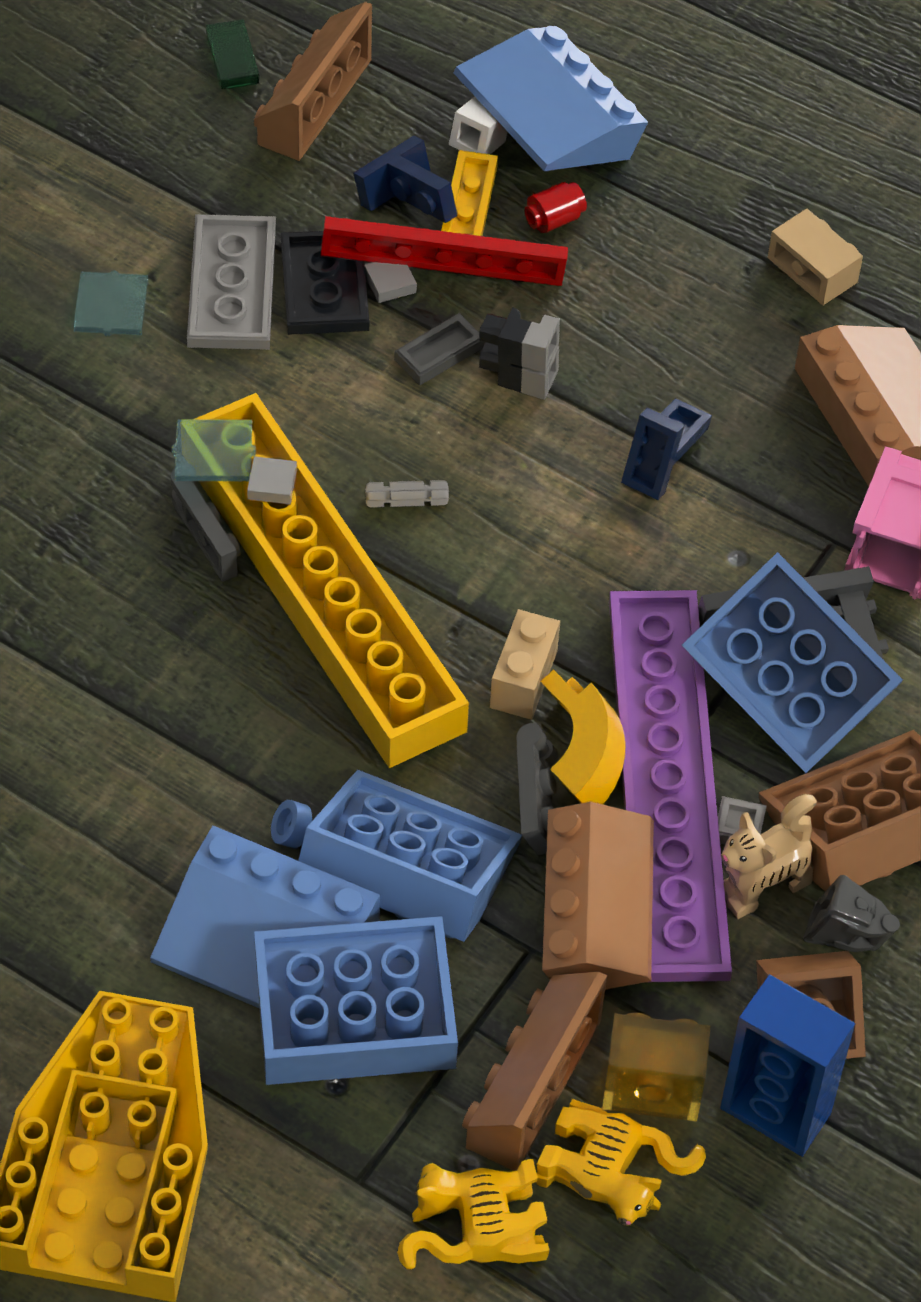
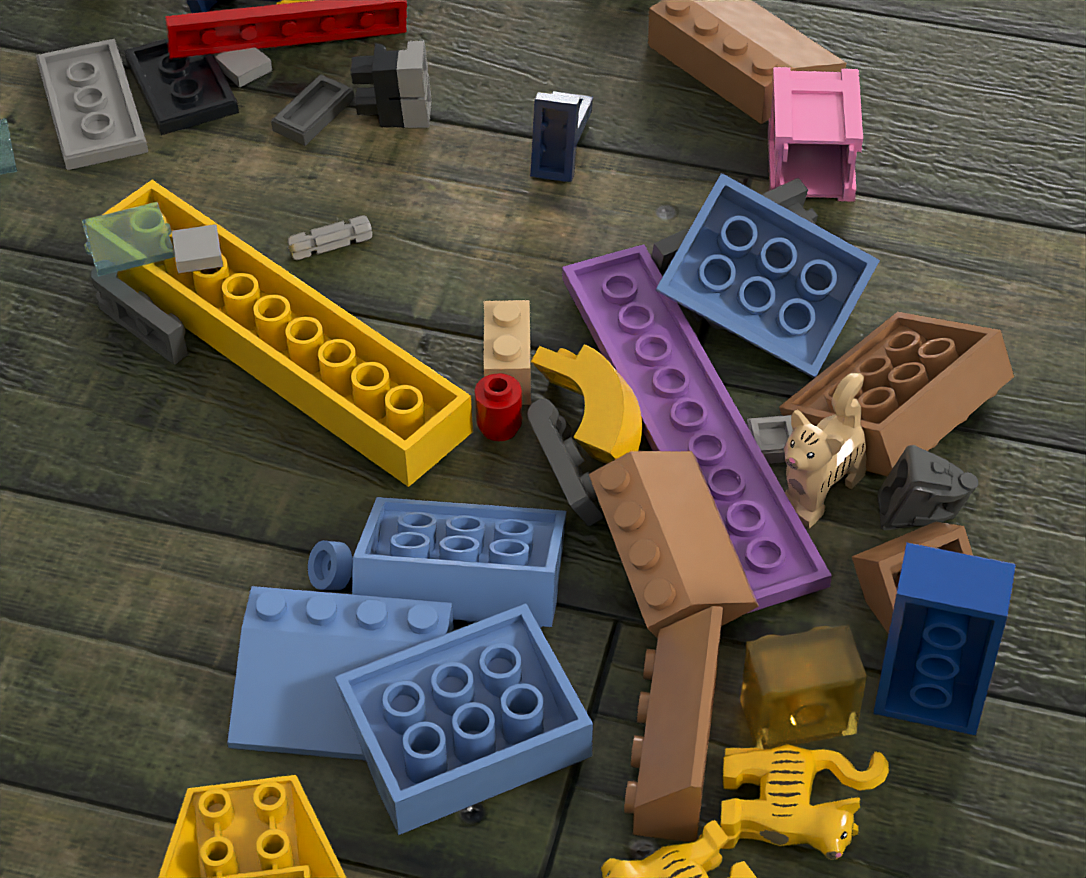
camera: 15 degrees left, 5 degrees down
none -> red brick [475,373,522,442]

